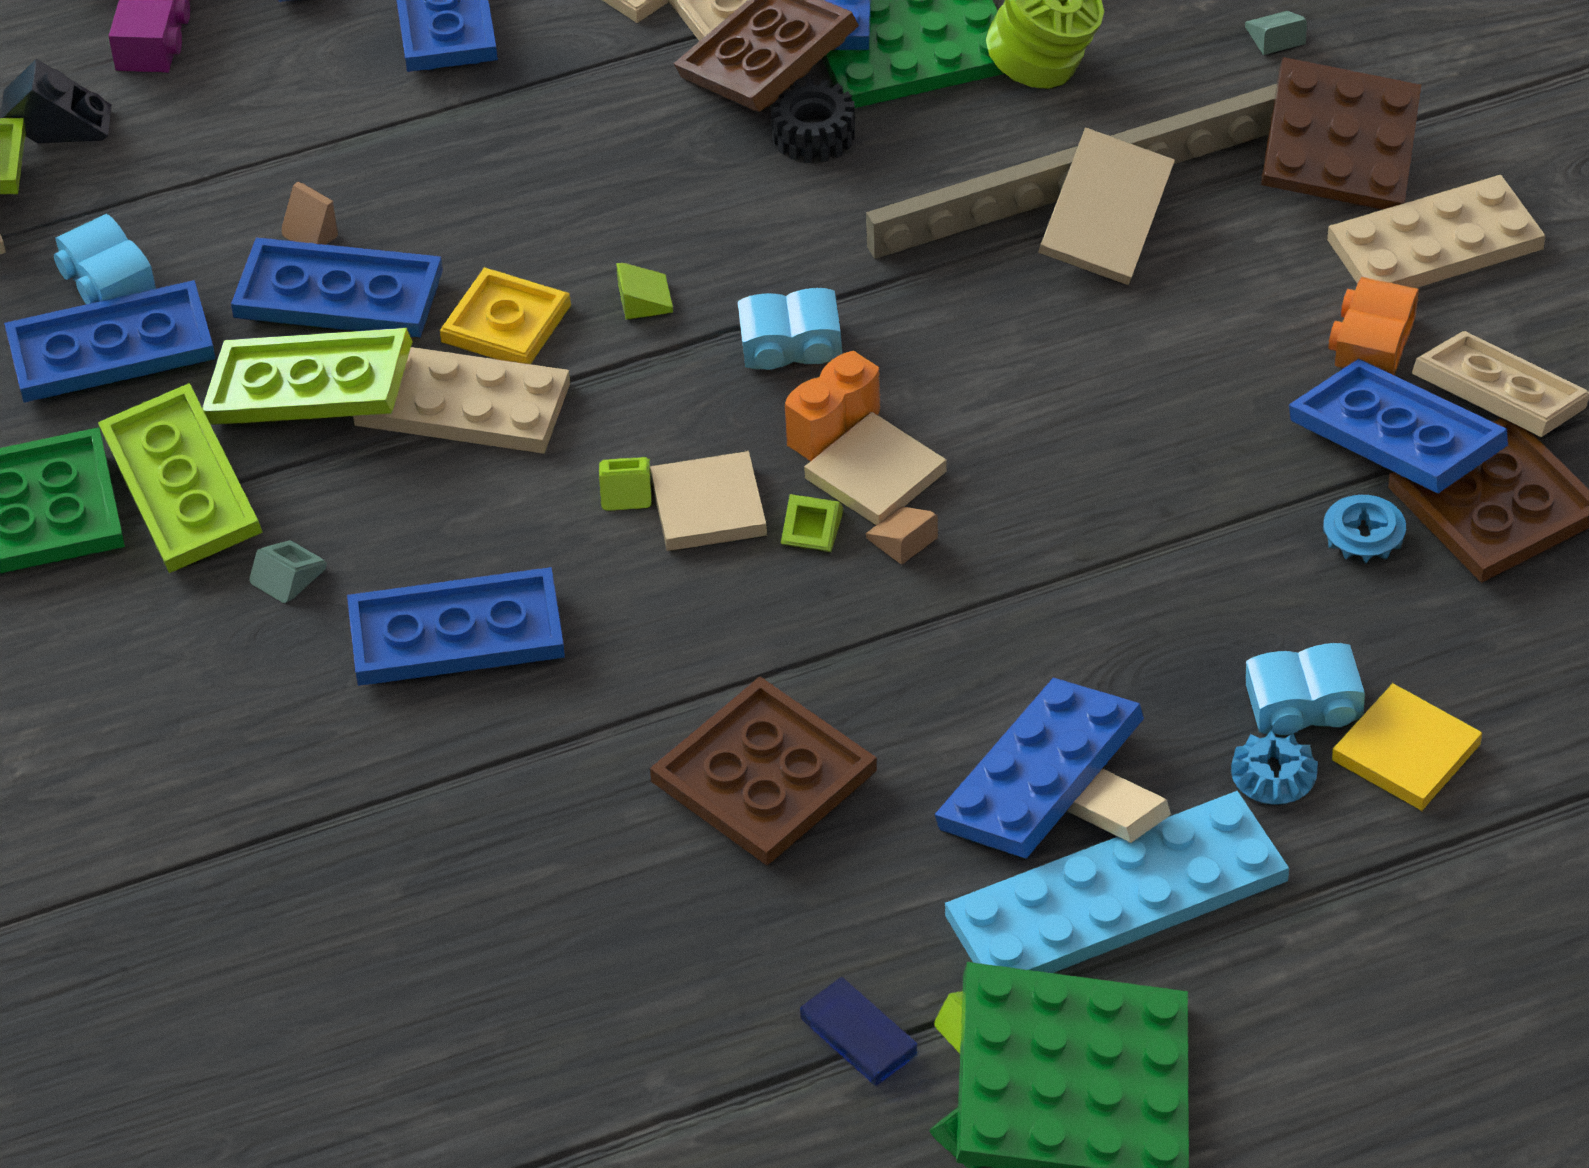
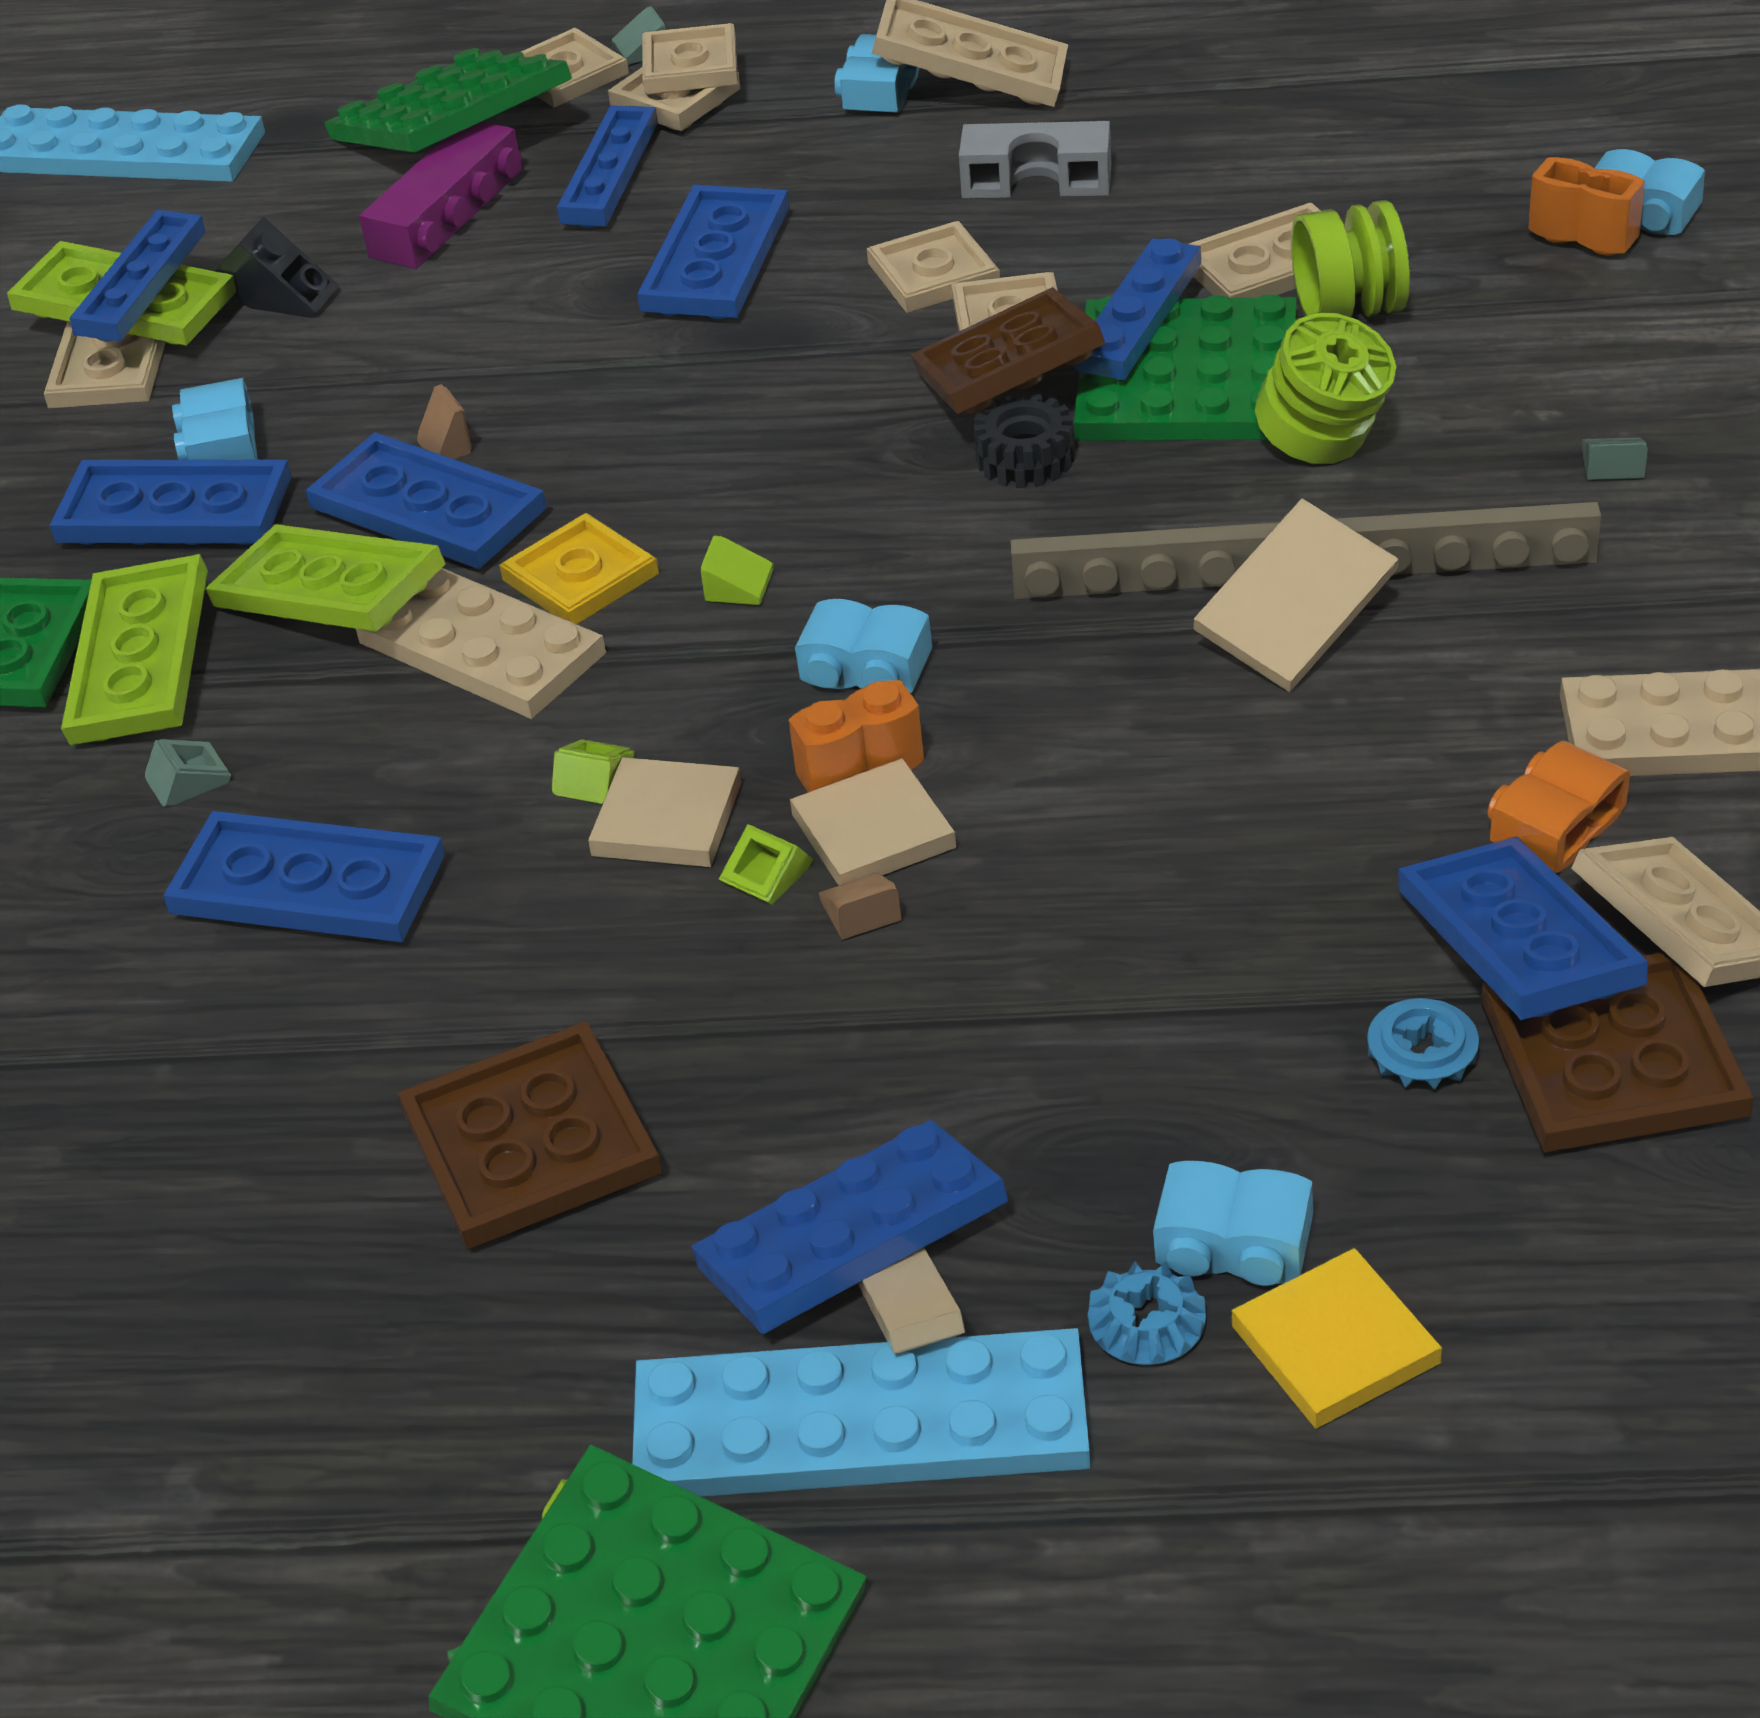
camera: 25 degrees right, 5 degrees down
clear blue tile [800,976,917,1086] -> none
reddish brown plate [1261,57,1422,210] -> none

